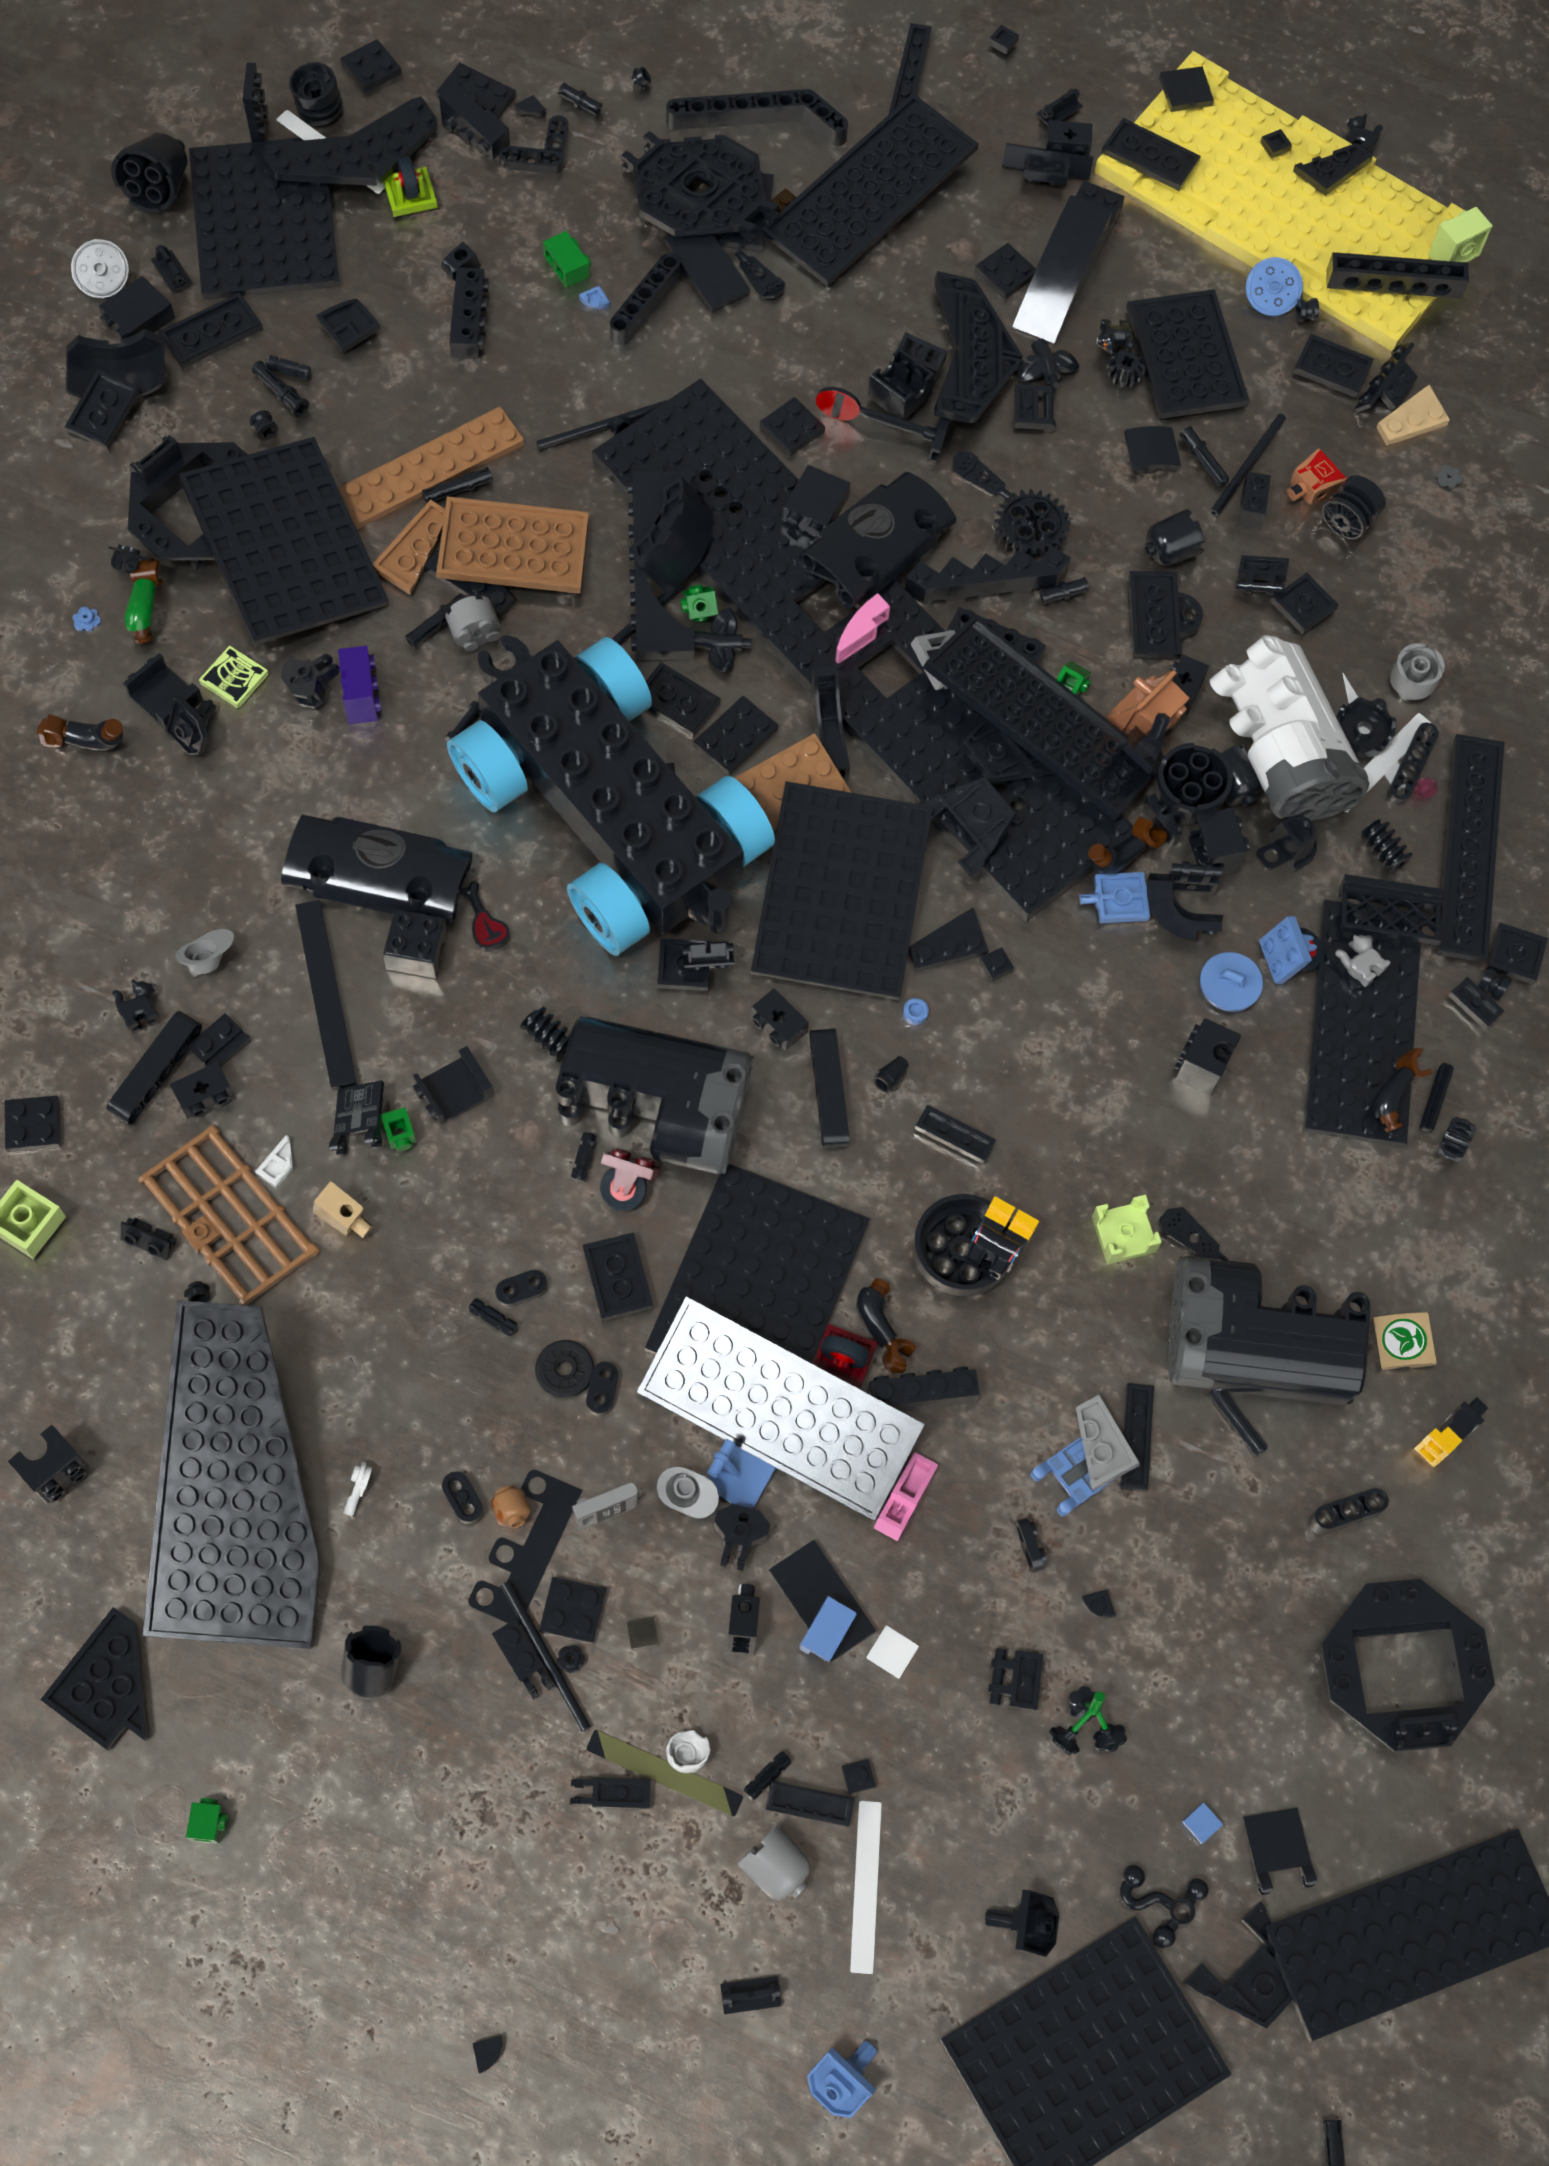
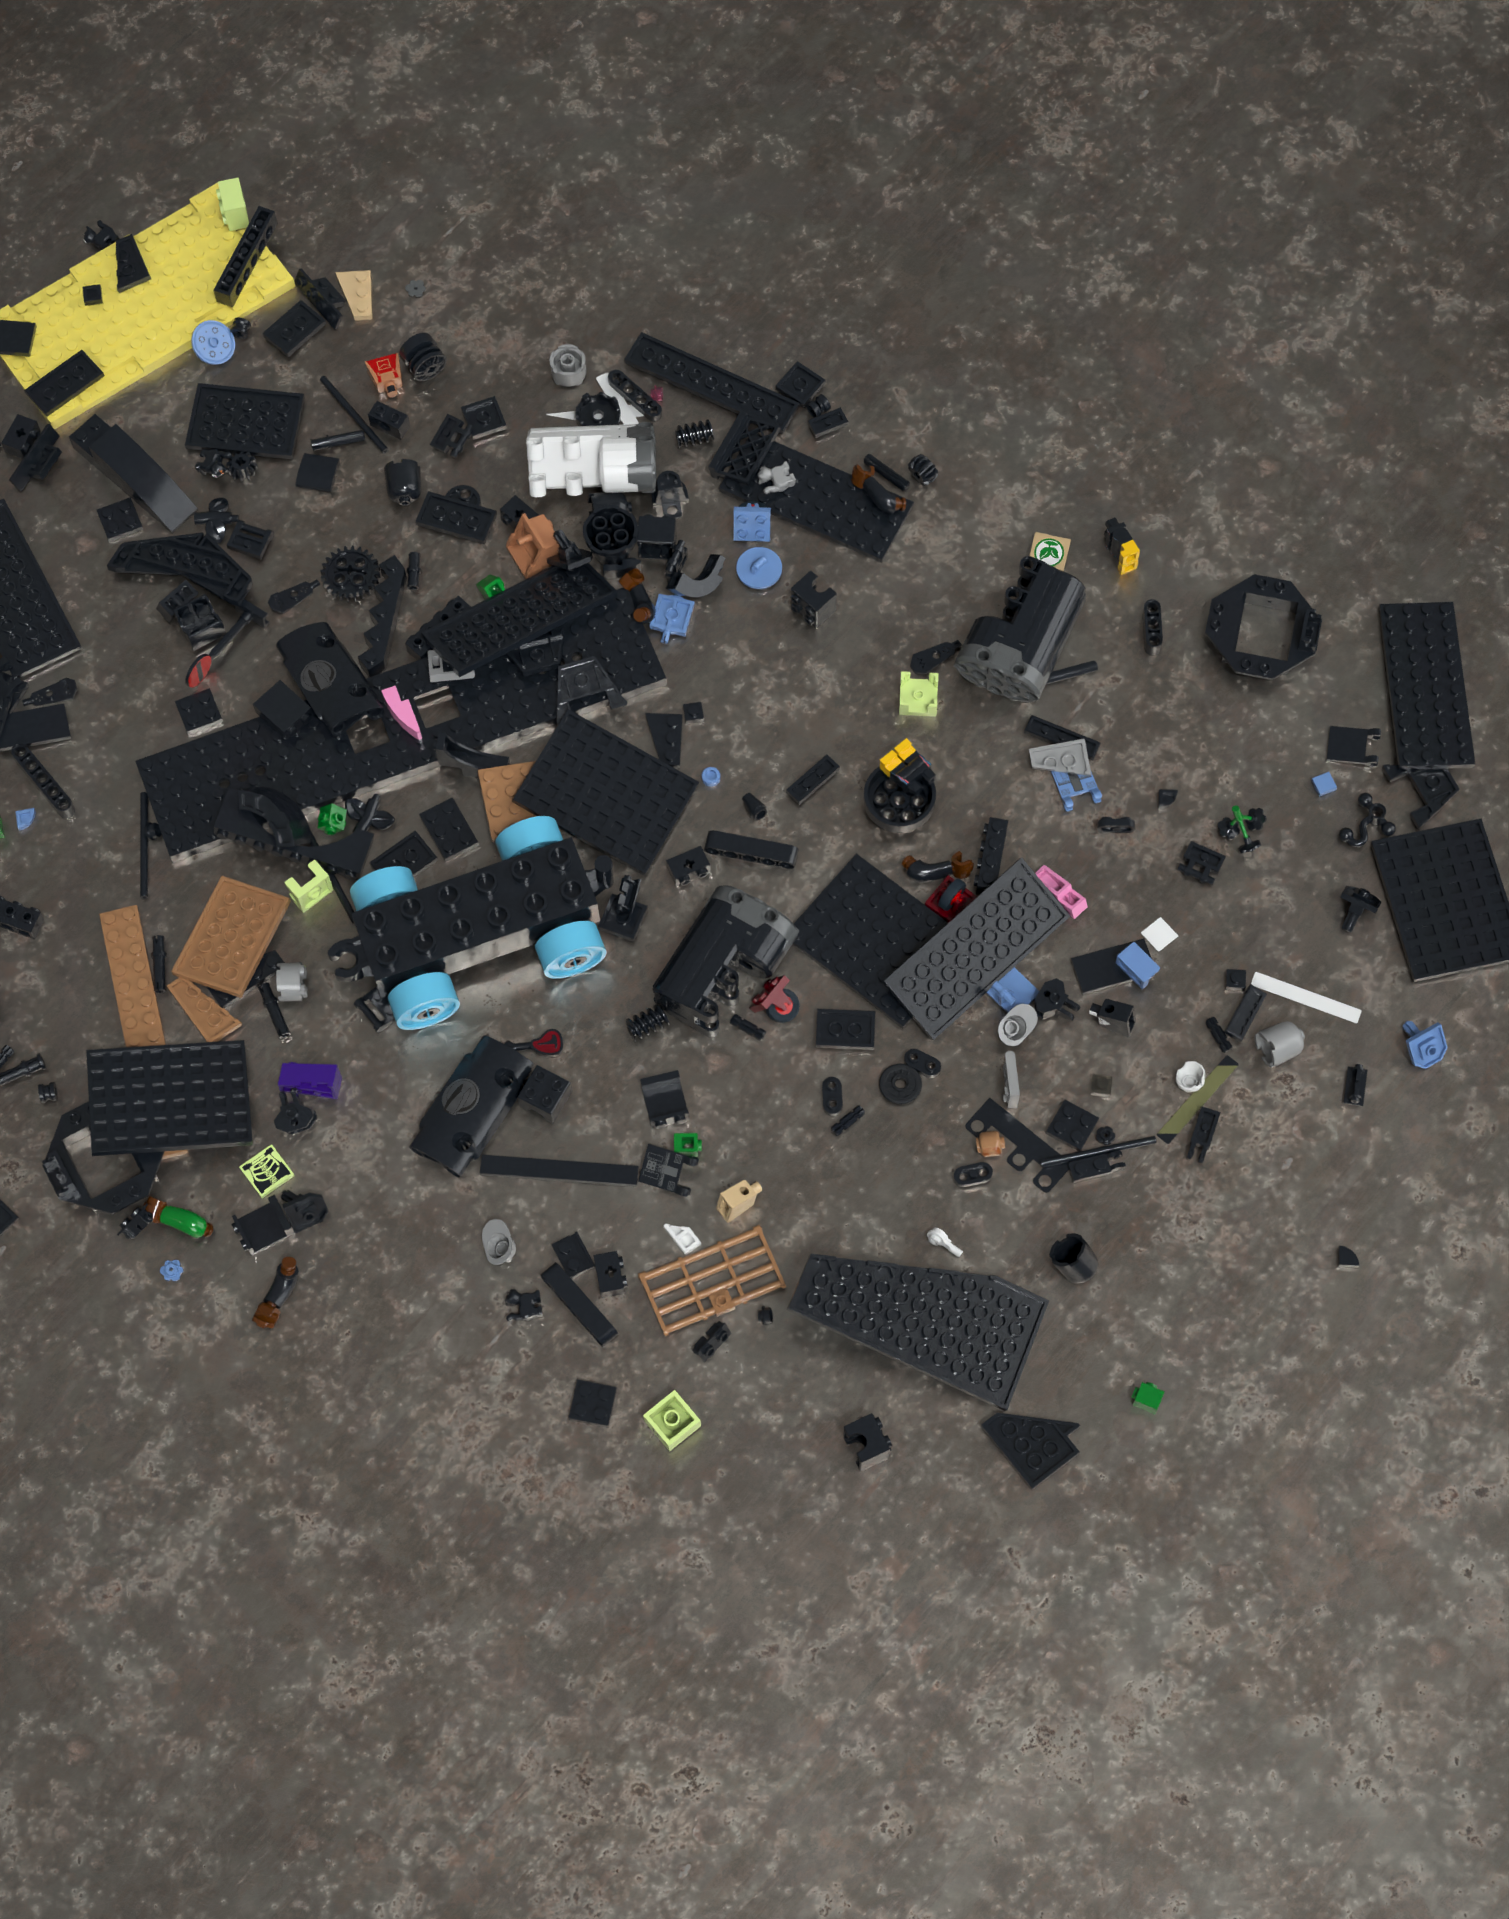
camera: 65 degrees left, 0 degrees up
none -> yellowish green panel [284,860,333,913]

